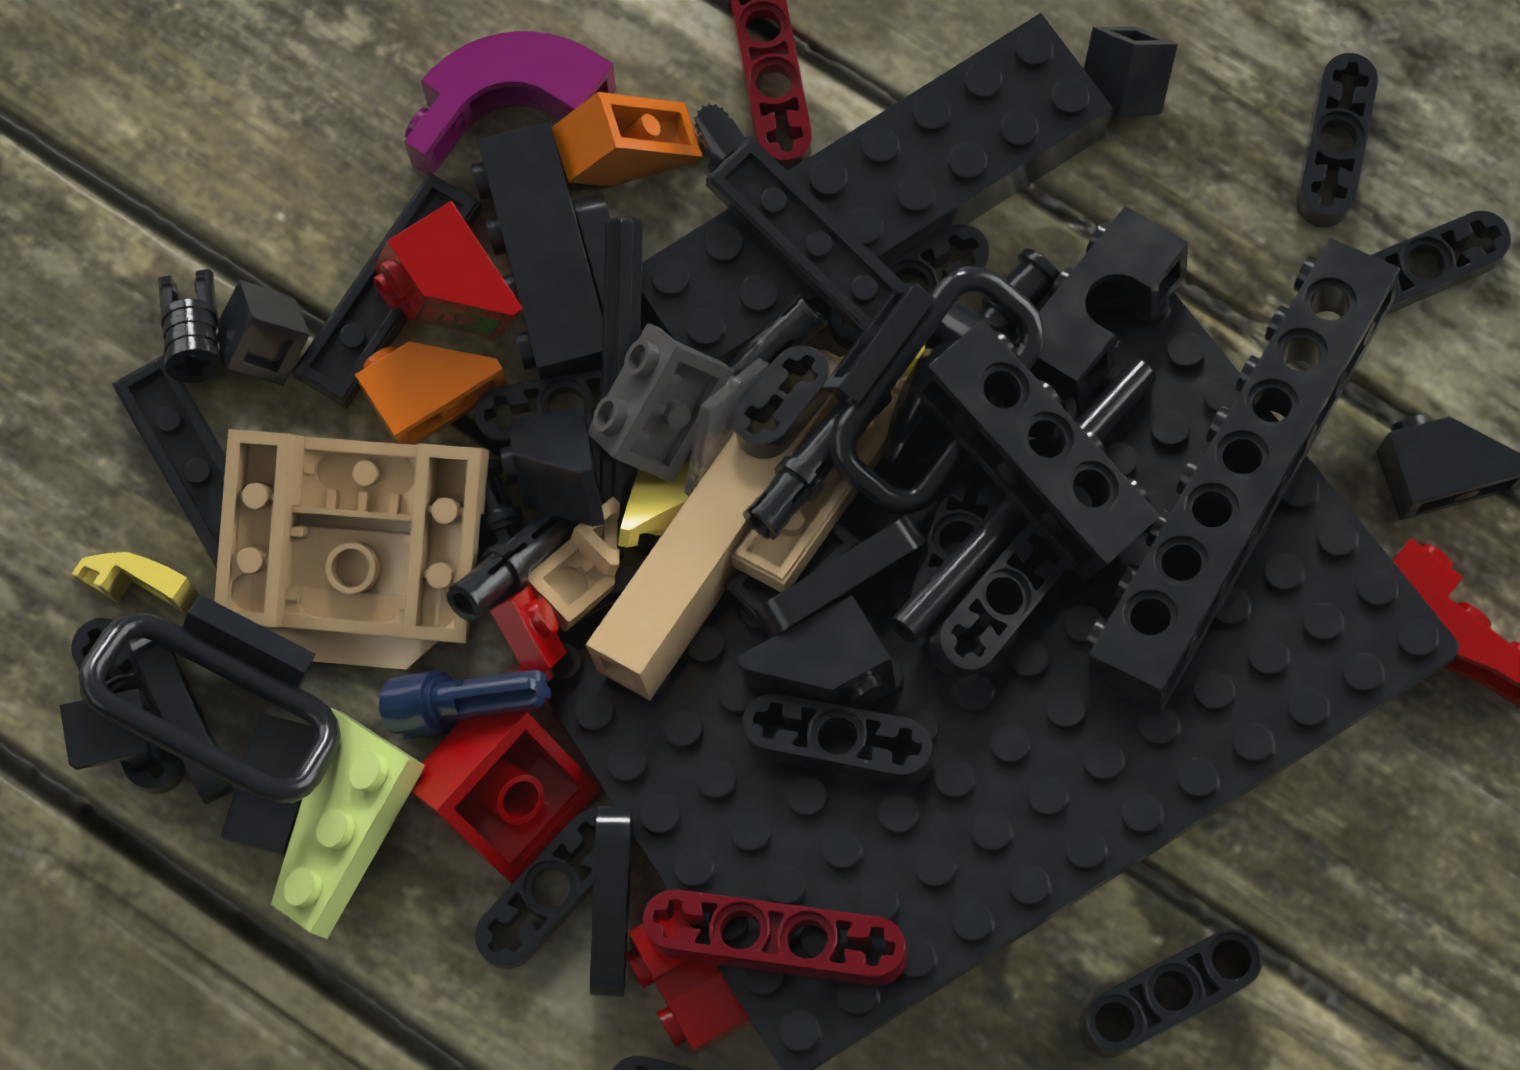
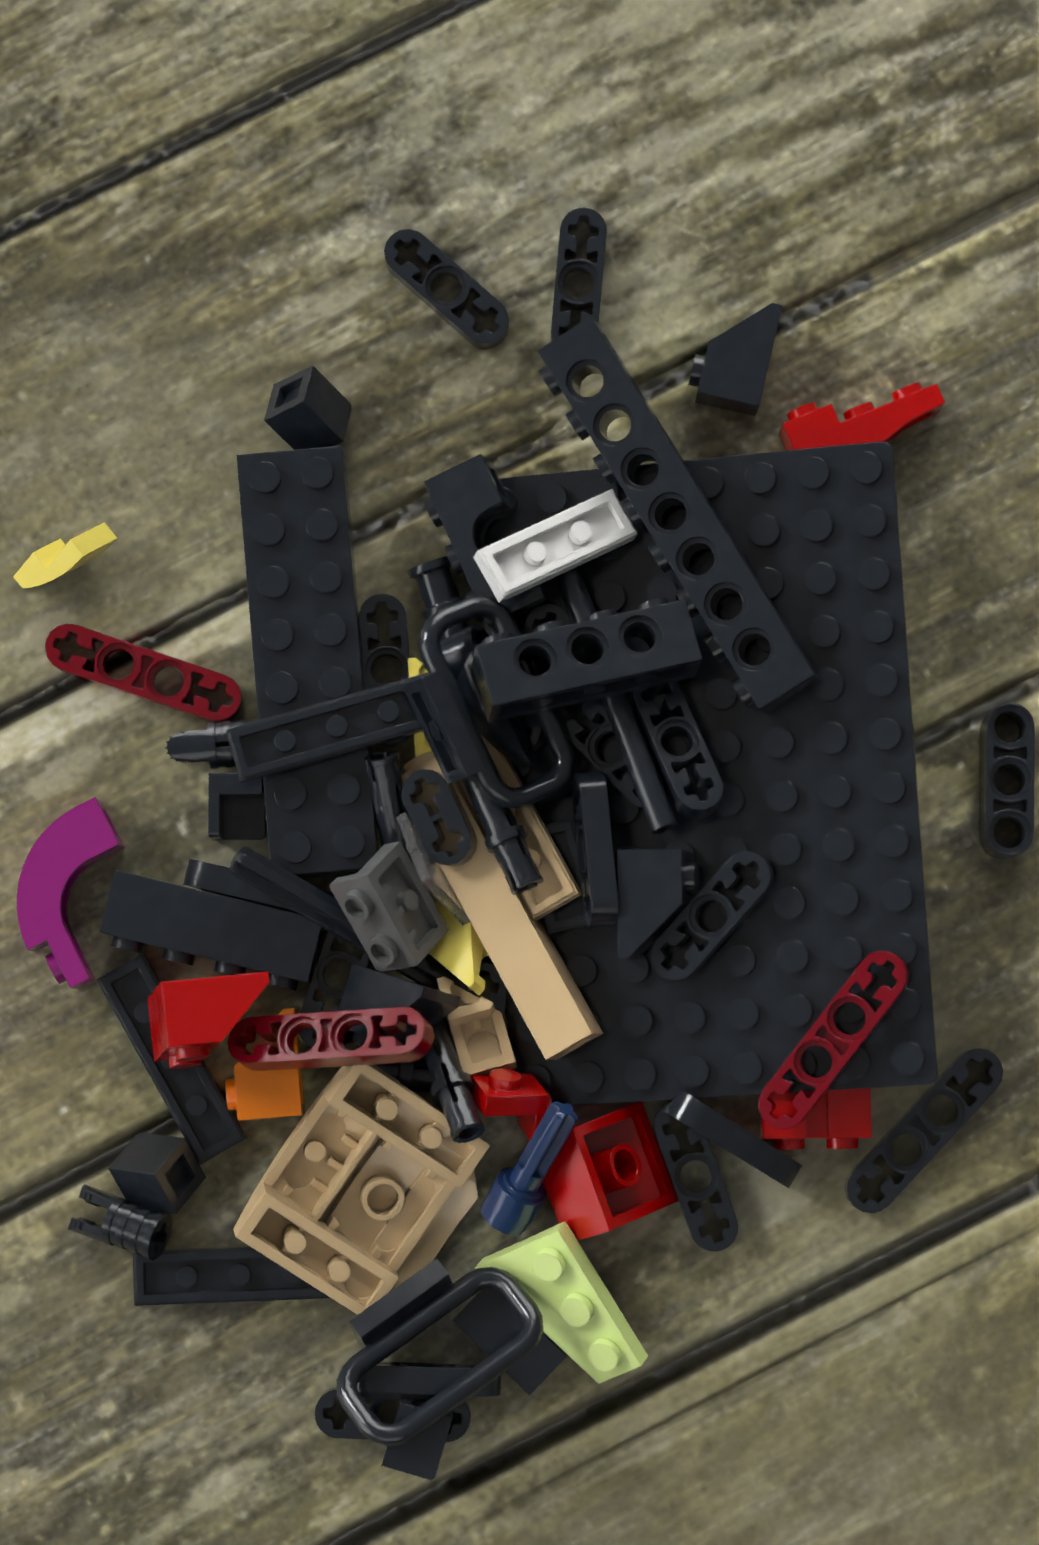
camera: 60 degrees left, 10 degrees up
light yellow slope [72,552,199,614] -> none
orange slope [551,92,703,187] -> none
none -> black panel [208,773,266,840]
none -> dark red beam [227,1007,434,1071]
none -> white tile [473,489,638,603]

